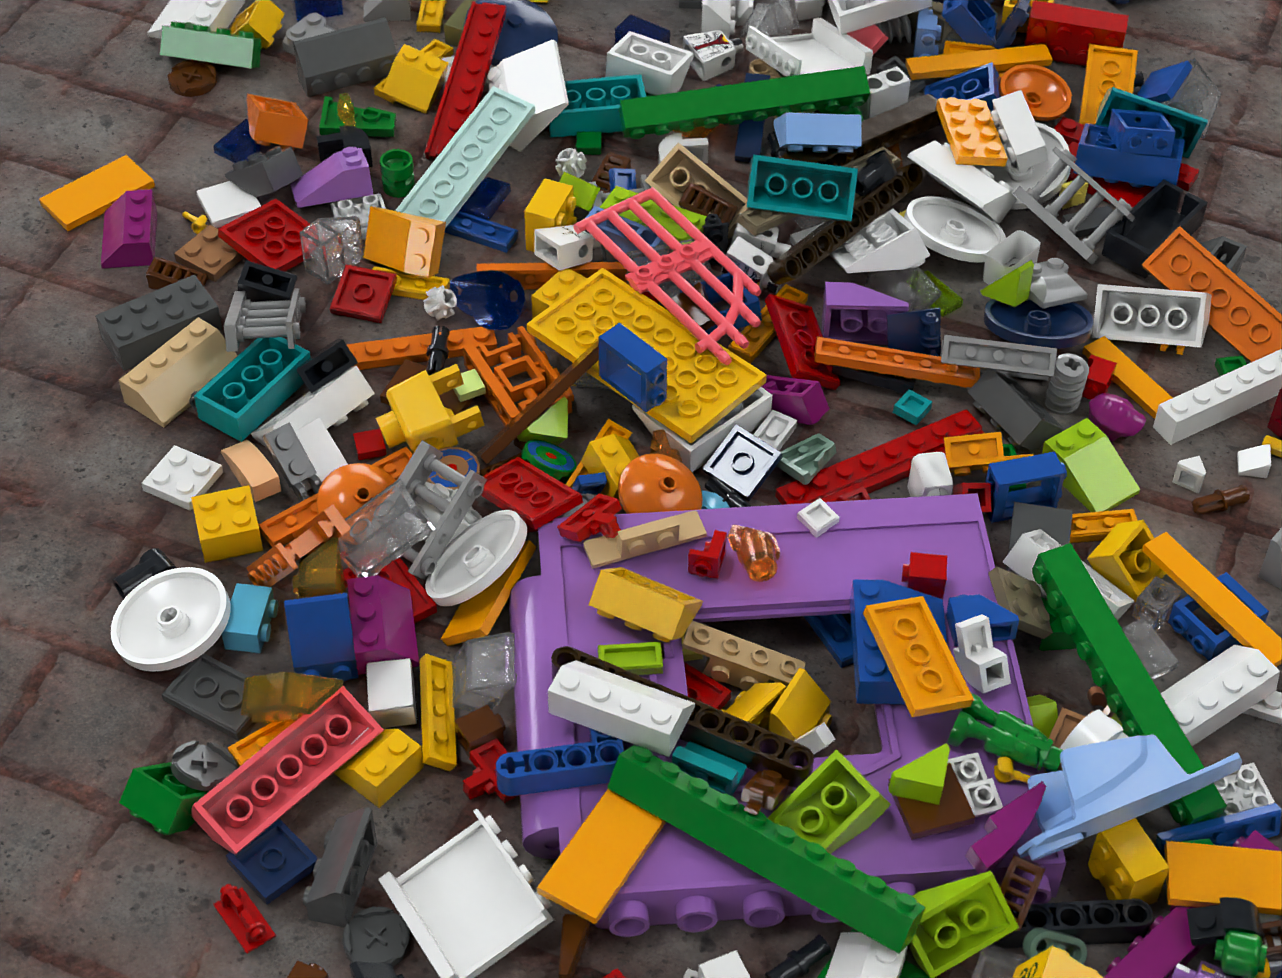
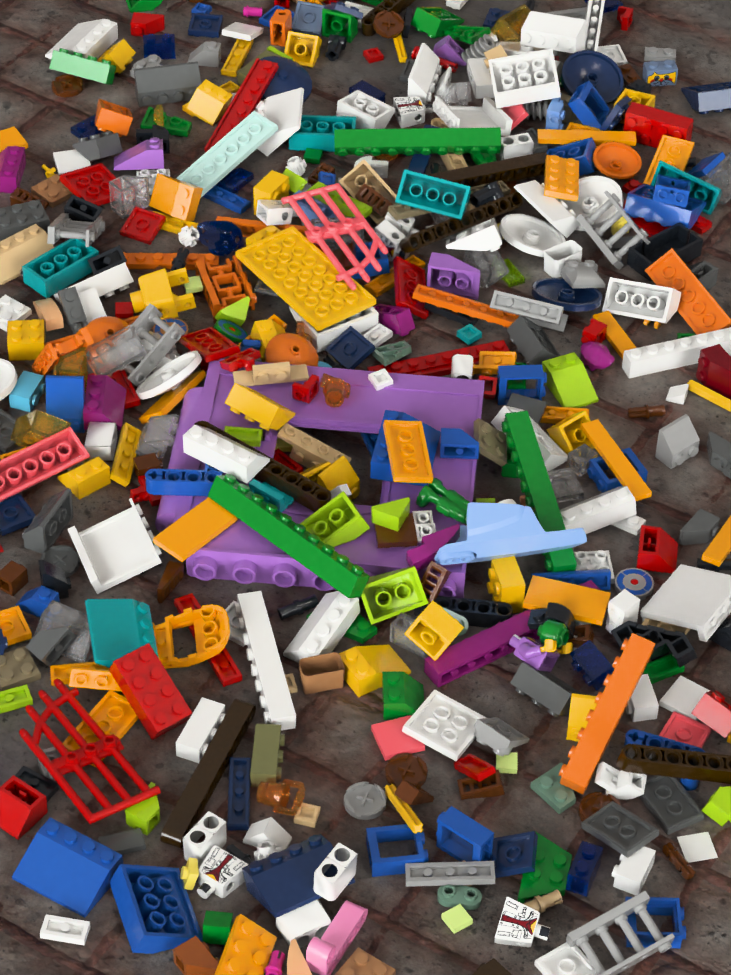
camera: 10 degrees right, 5 degrees down
green wheel [380,149,415,198] -> none
reddish brown tile [477,339,599,464] -> none
blue window [599,323,667,412] -> none
black hinge [702,213,729,266] -> none
reddish brown plate [740,770,790,815] -> none
light blue slope [773,112,862,154] -> none
dark blue hinge [887,307,941,357] -> none
red brick [901,552,948,599] -> none
white brick [953,614,1011,693] -> none
lime slope [980,260,1034,307] -> none
white brick [990,90,1048,171] -> none
yellow hand [994,757,1030,784] -> none
light grey piece [1045,353,1089,415] -> none
white slope [1172,456,1206,494] -> none

